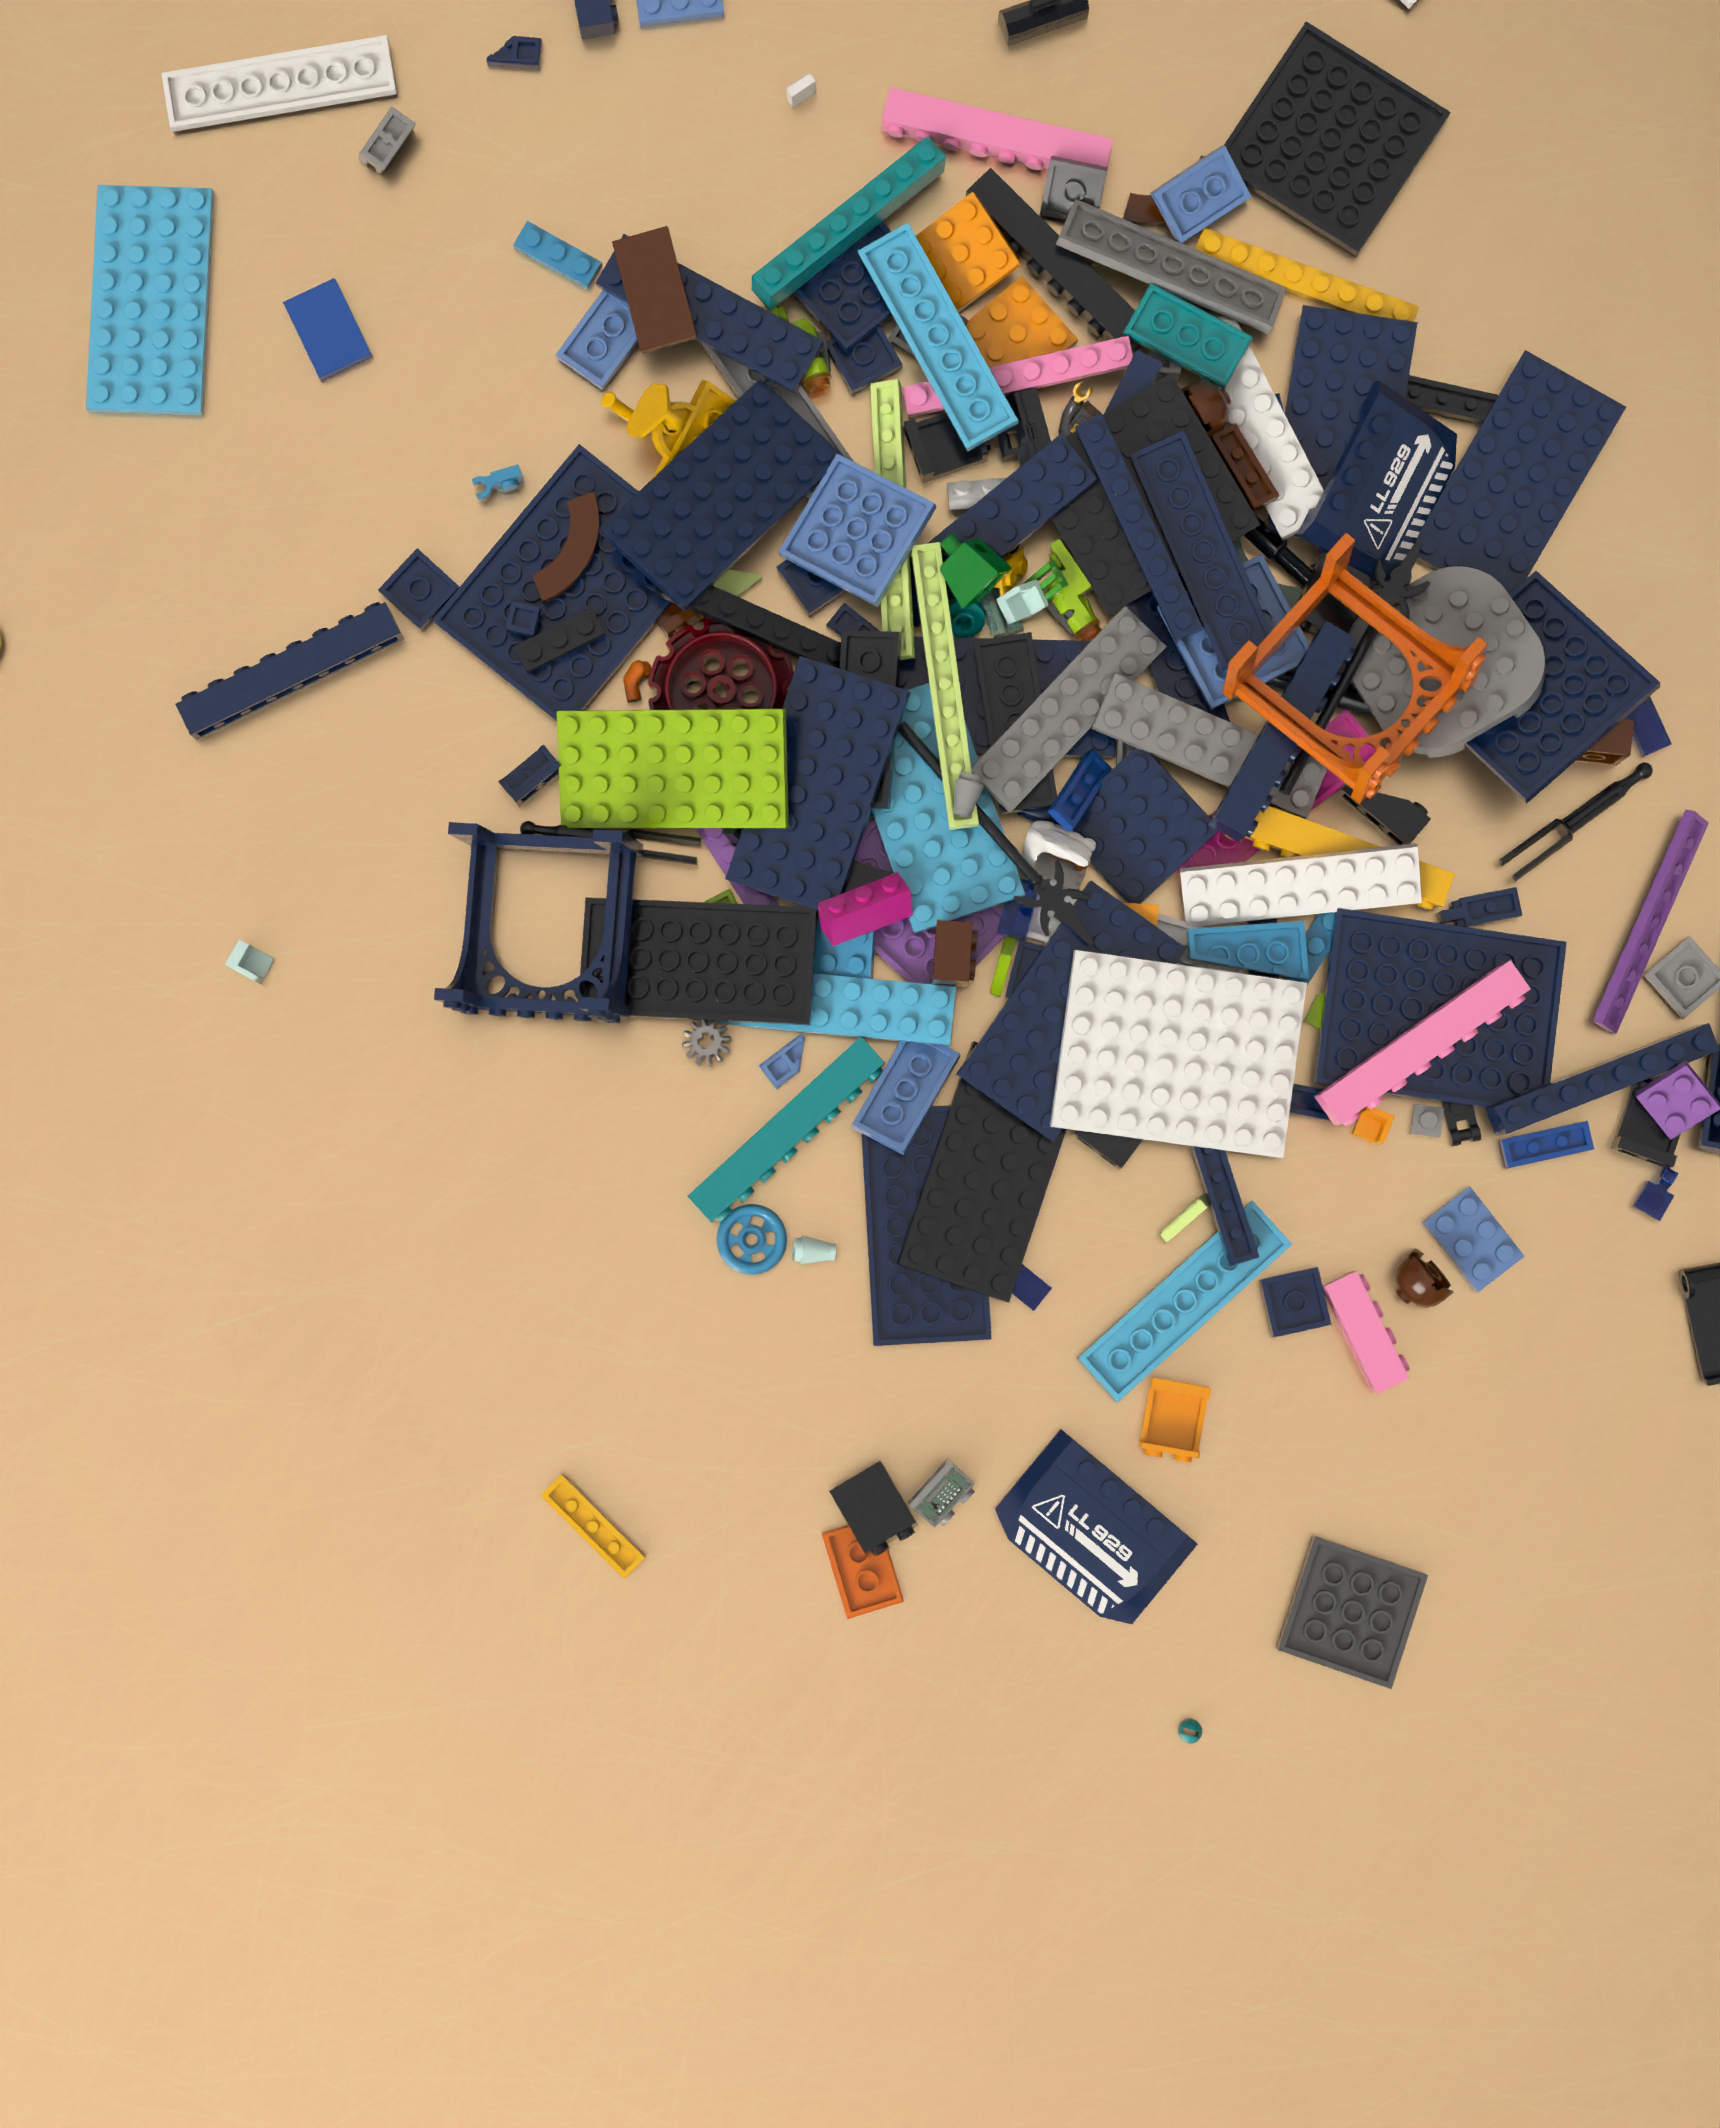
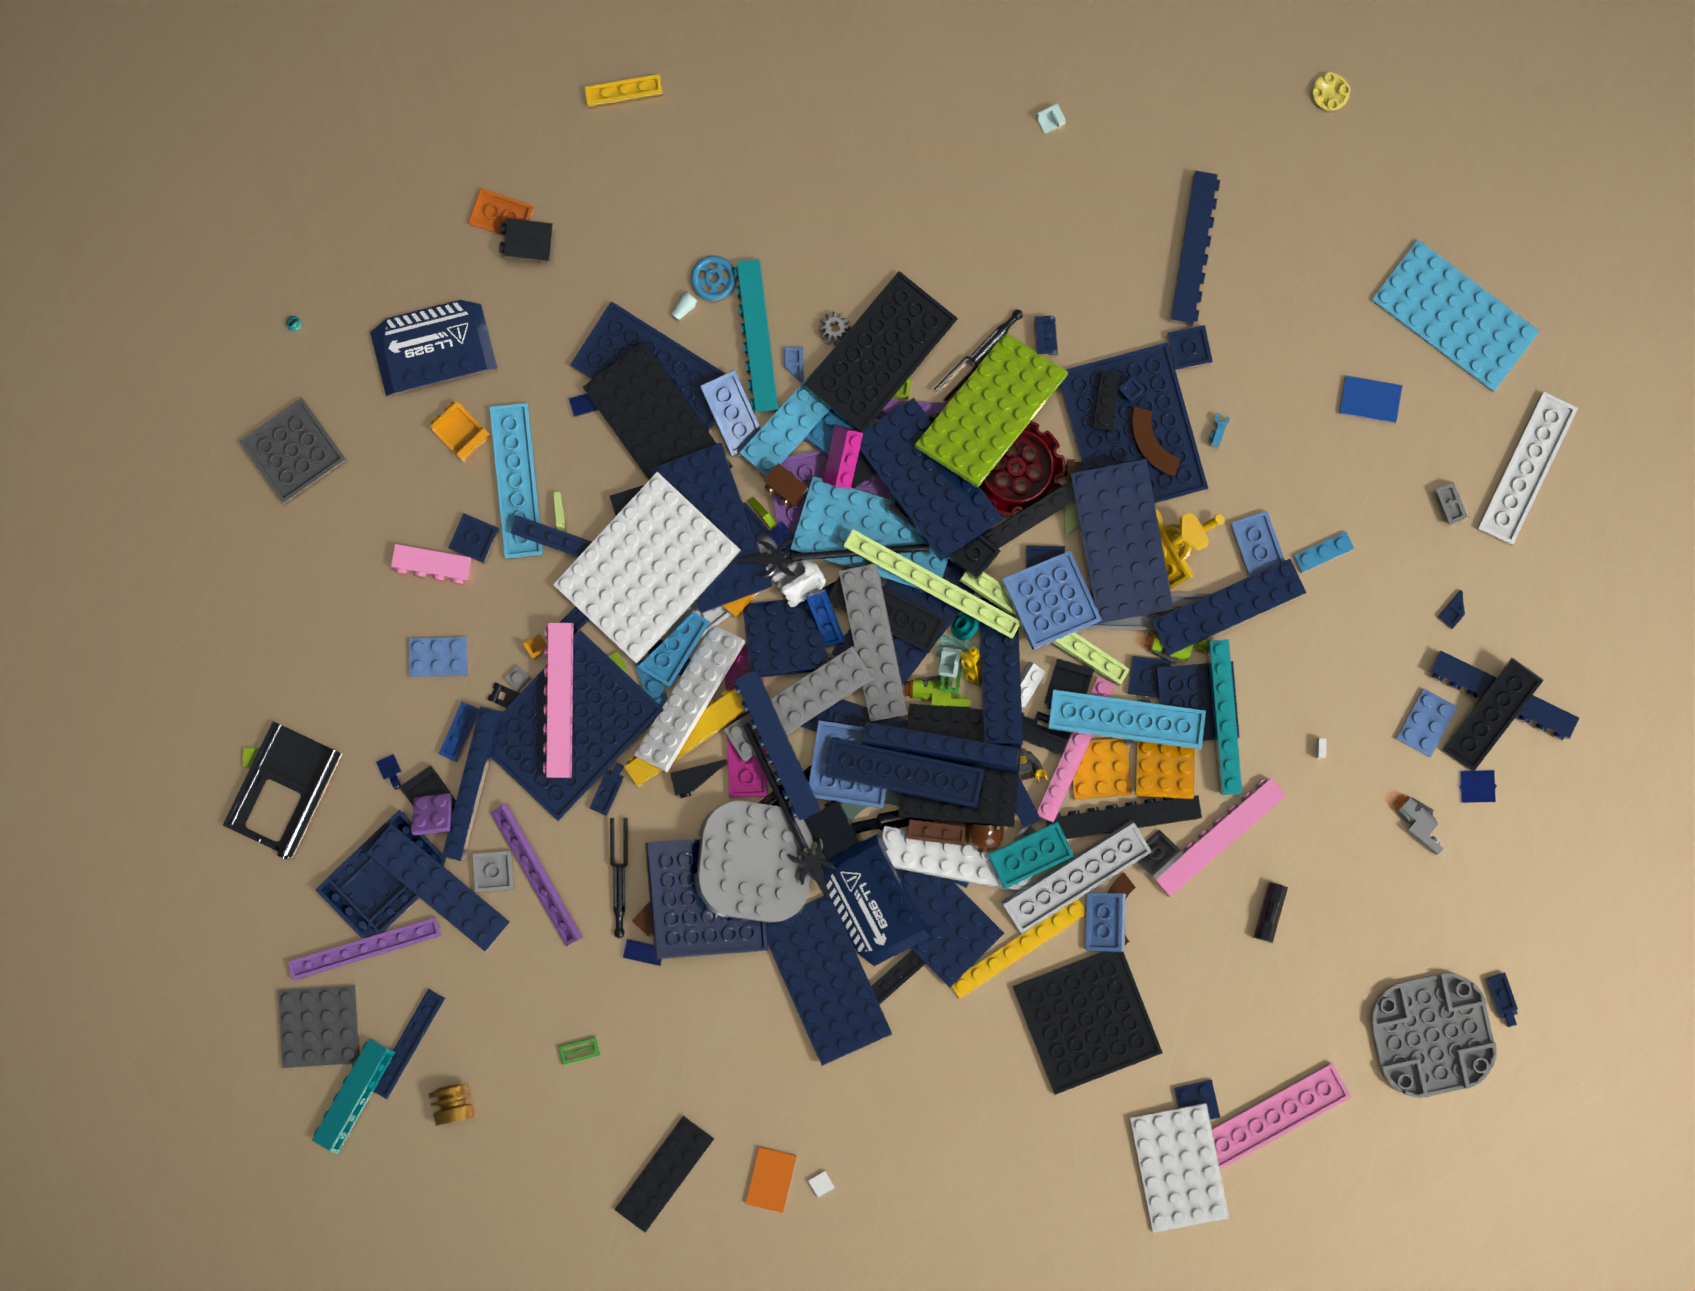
camera: 120 degrees right, 0 degrees up
dark blue arch [434,822,644,1024] -> none
reddish brown tile [612,226,697,354] -> none
orange arm [623,660,651,703] -> none
dark blue tile [826,603,880,638] -> none
slope [908,1458,975,1528] -> none
green torso [940,533,1012,609] -> none
light grey cone [953,772,984,818] -> none
orange arch [1222,533,1488,804] -> none
reddish brown cylinder [1395,1248,1454,1308] -> none

